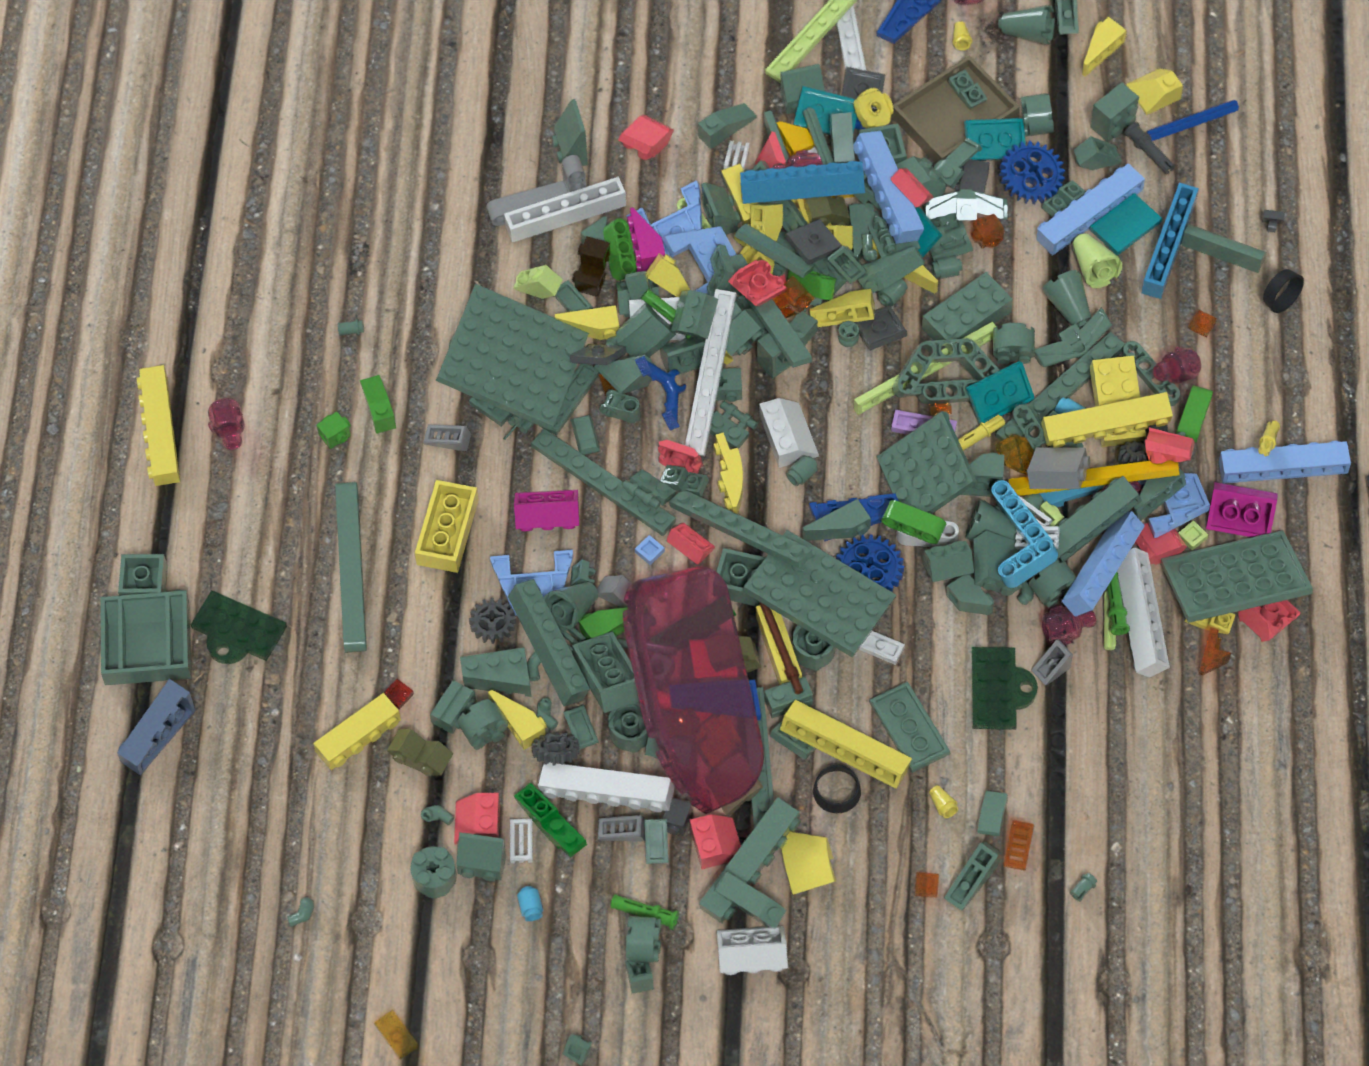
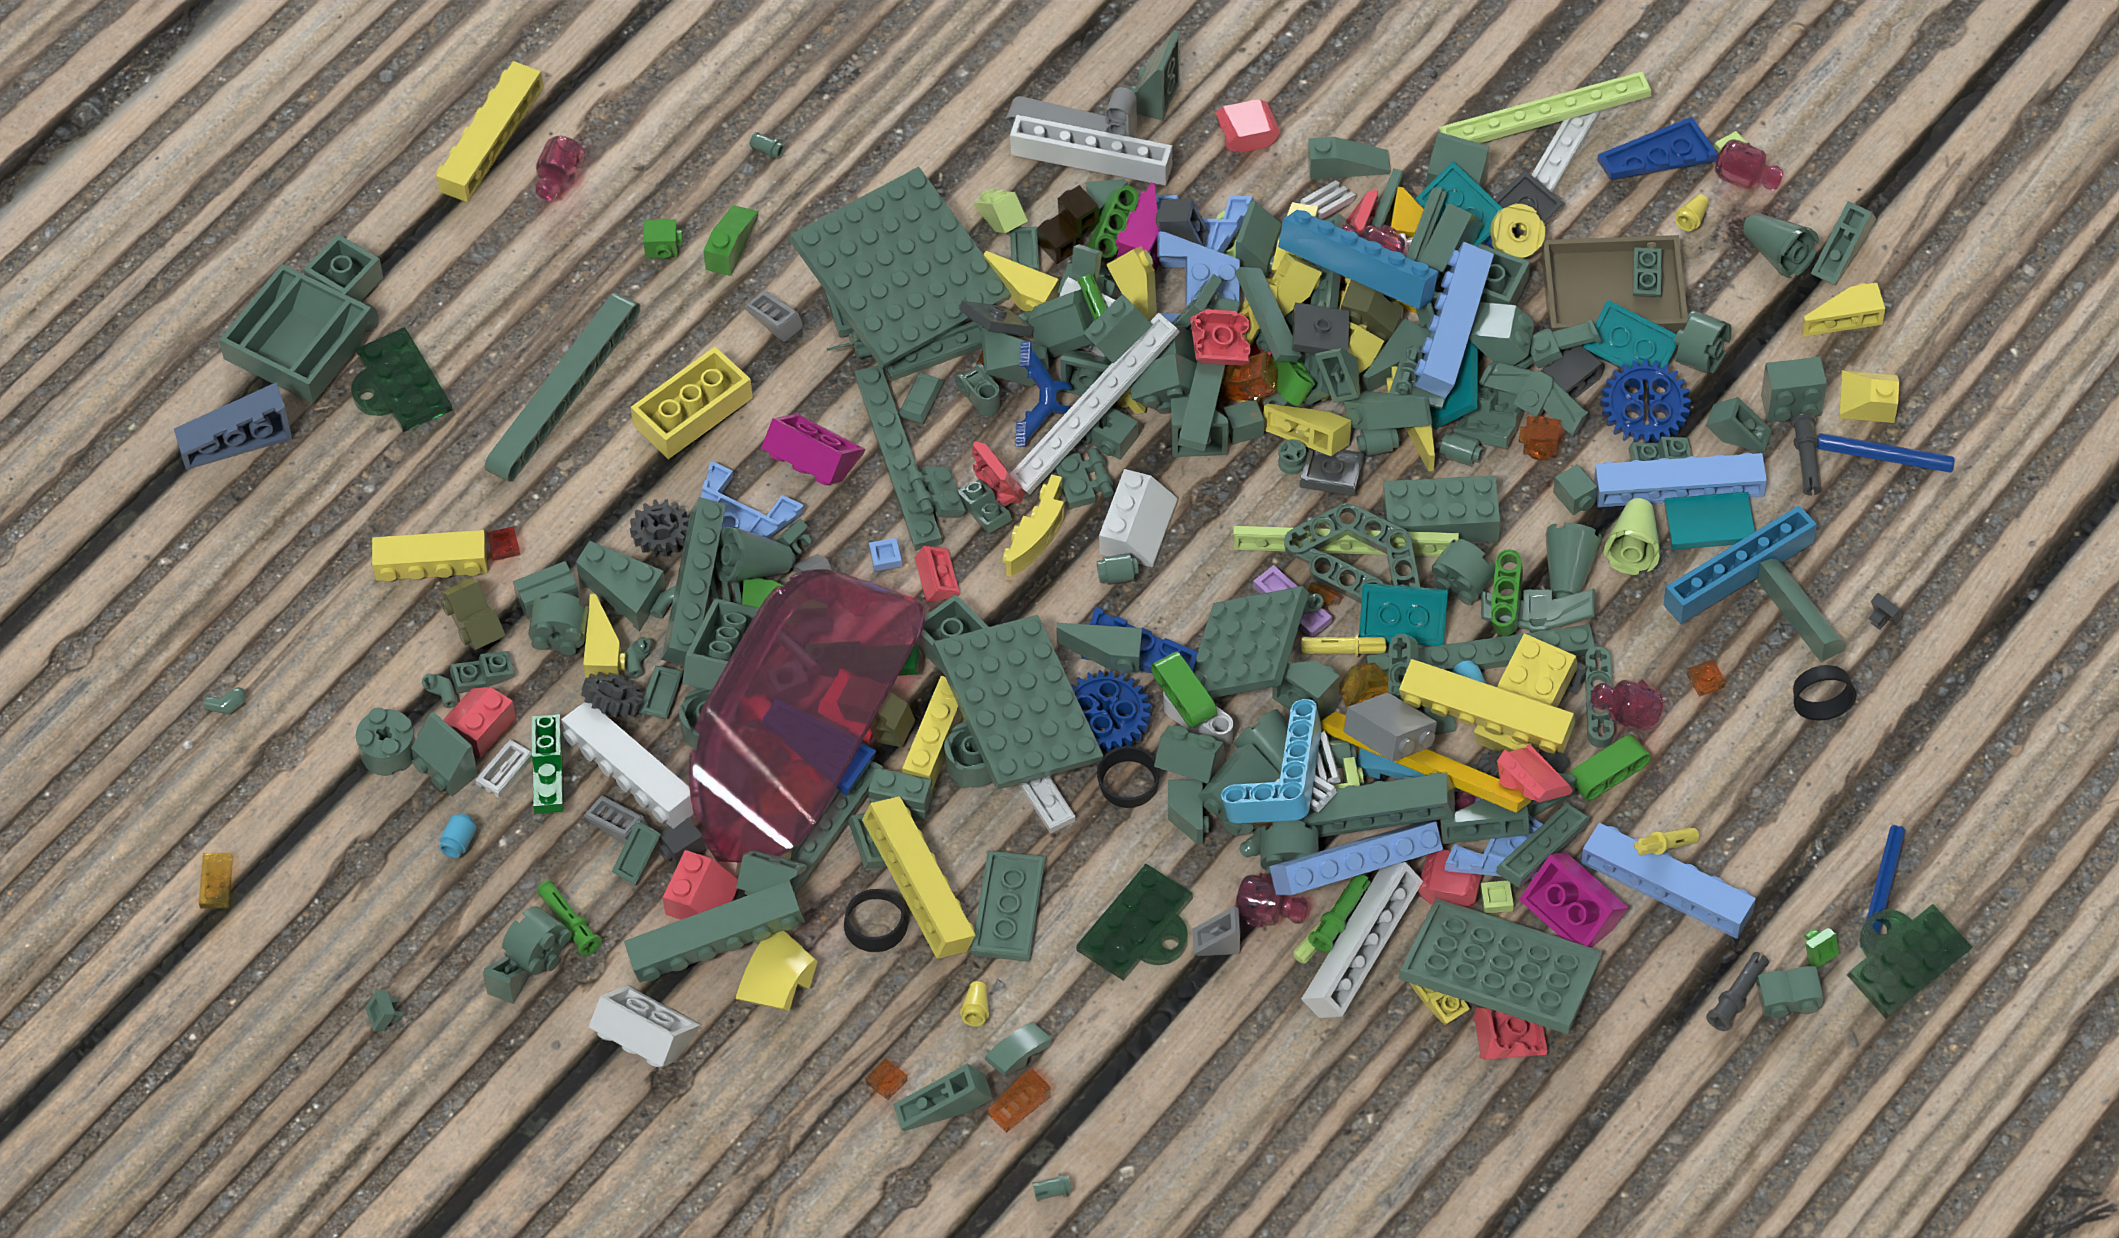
camera: 35 degrees right, 5 degrees down
sand green plate [669,489,813,568] -> none
sand green slope [714,871,787,929] -> none
copper bar [759,602,804,694] -> none
sand green arm [862,234,877,262] -> none
coral slope [891,169,934,208] -> none
clear orange slope [1199,628,1231,675] -> none
none -> sand green slope [450,651,514,693]
none -> sand green slope [736,850,807,895]
none -> black tyre [1097,746,1160,808]
none -> dark grey brick [1156,199,1209,247]
none -> bright green beam [1490,549,1523,636]
none -> sand green tile [1496,803,1590,888]
none -> sand green brick [1553,464,1597,515]

